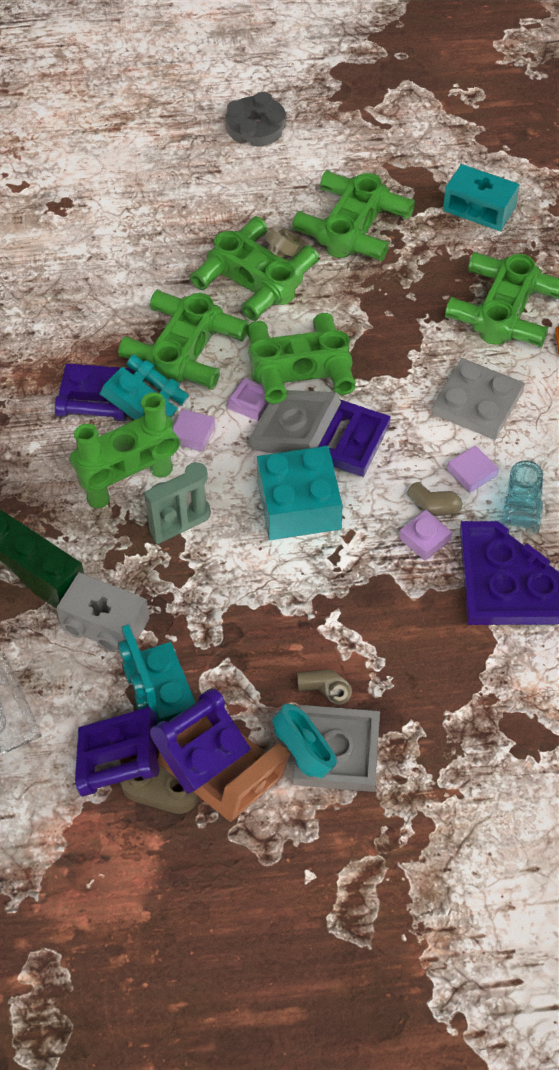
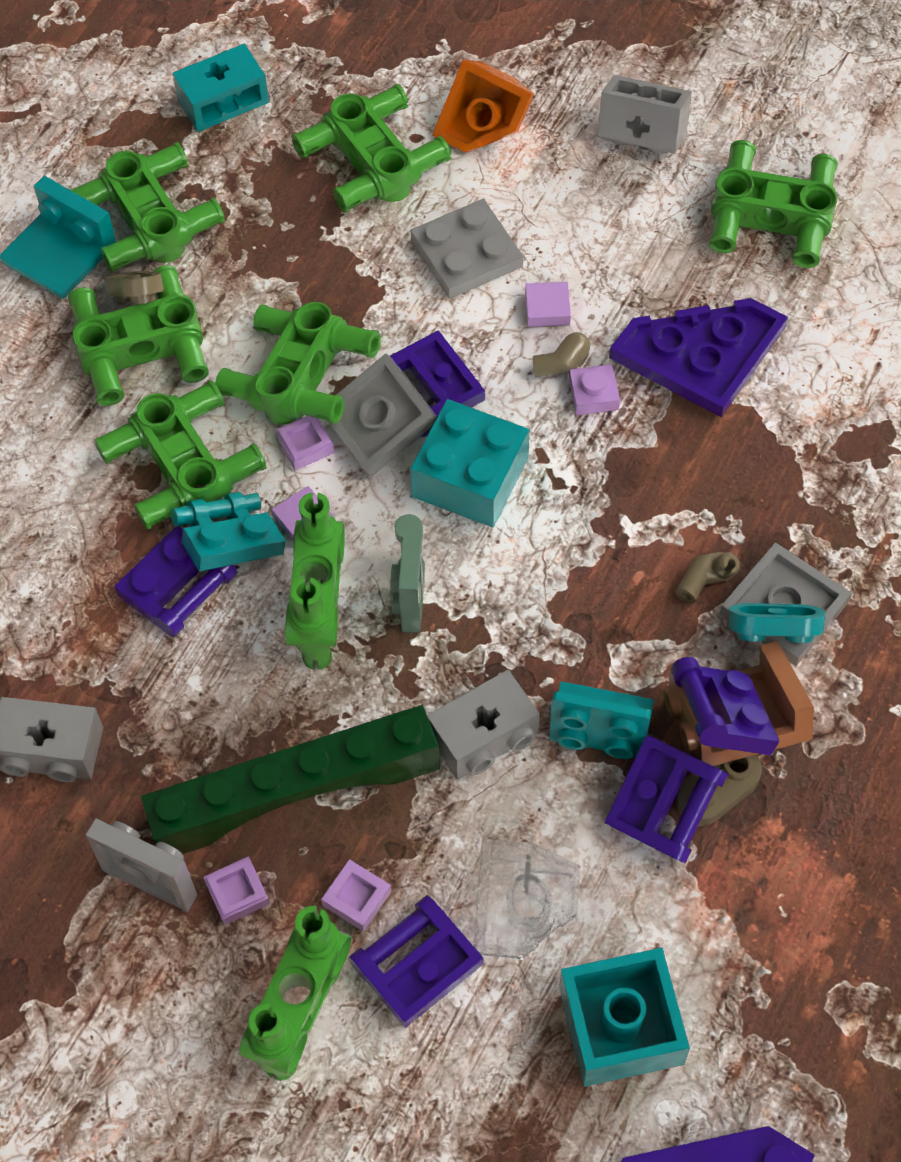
camera: 55 degrees left, 5 degrees up
clear light blue piece [501,460,544,533] -> none
none -> teal bracket [0,175,116,299]

